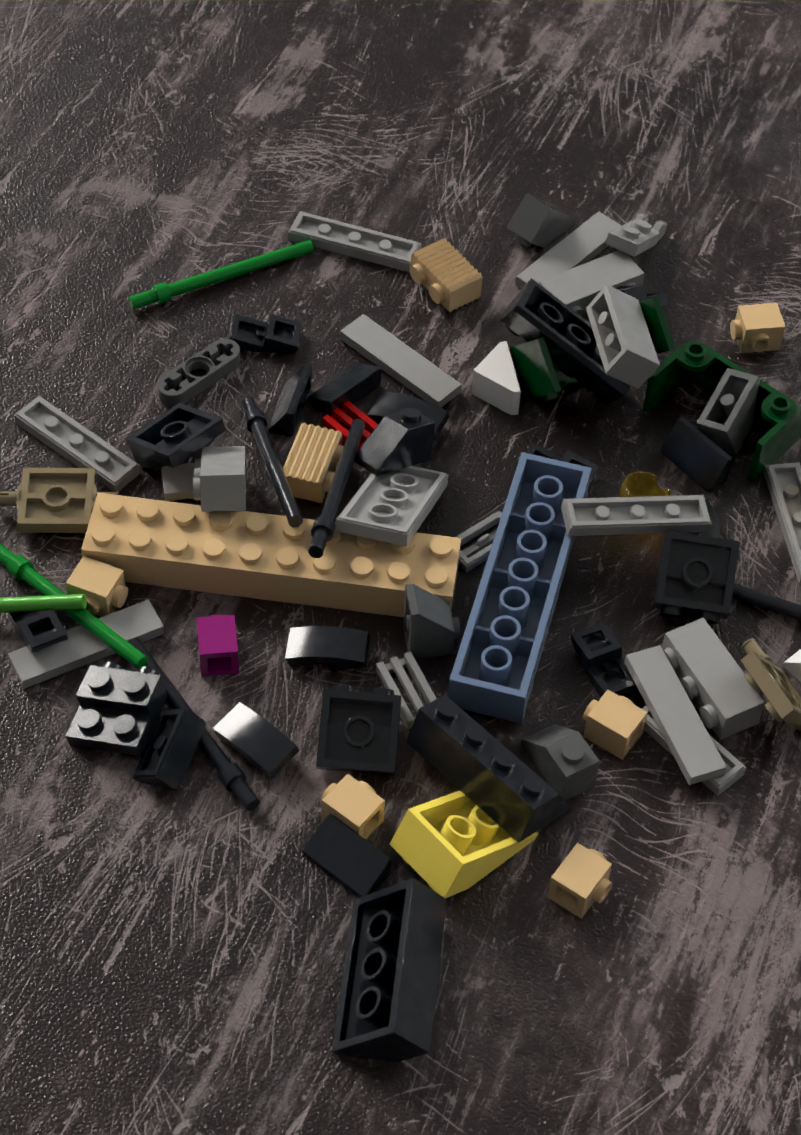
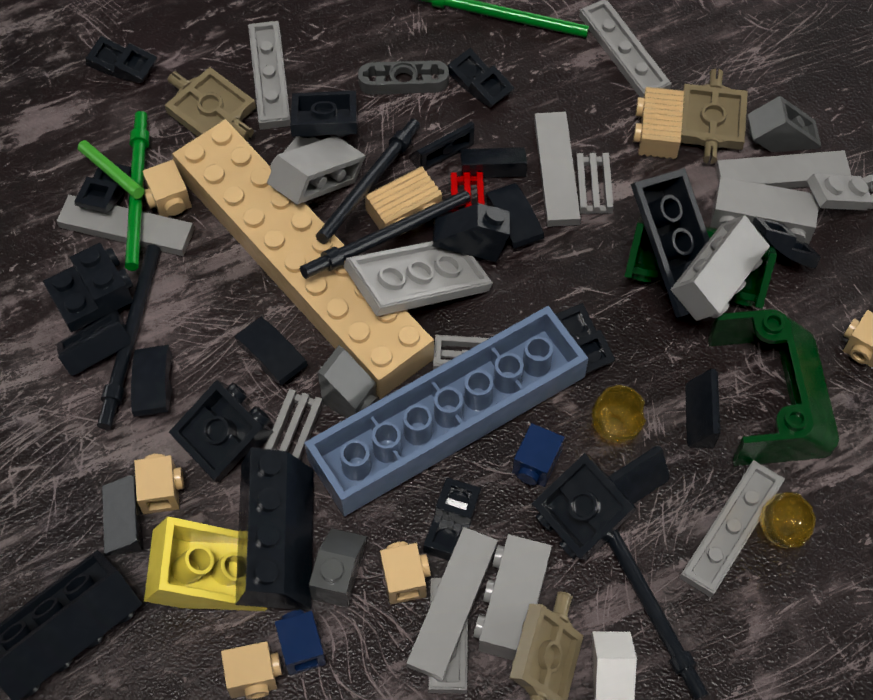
camera: 45 degrees right, 10 degrees up
magenta brick [197,614,239,677] -> none
white slope [471,341,521,415] -> none
light grey tile [561,495,712,536] -> none
dark grey slope [696,368,760,455] -> none
none -> dark blue brick [275,610,326,676]
none -> dark blue brick [512,423,565,487]
none -> light grey tile [576,153,614,214]
none -> dark tan plate [681,68,748,164]

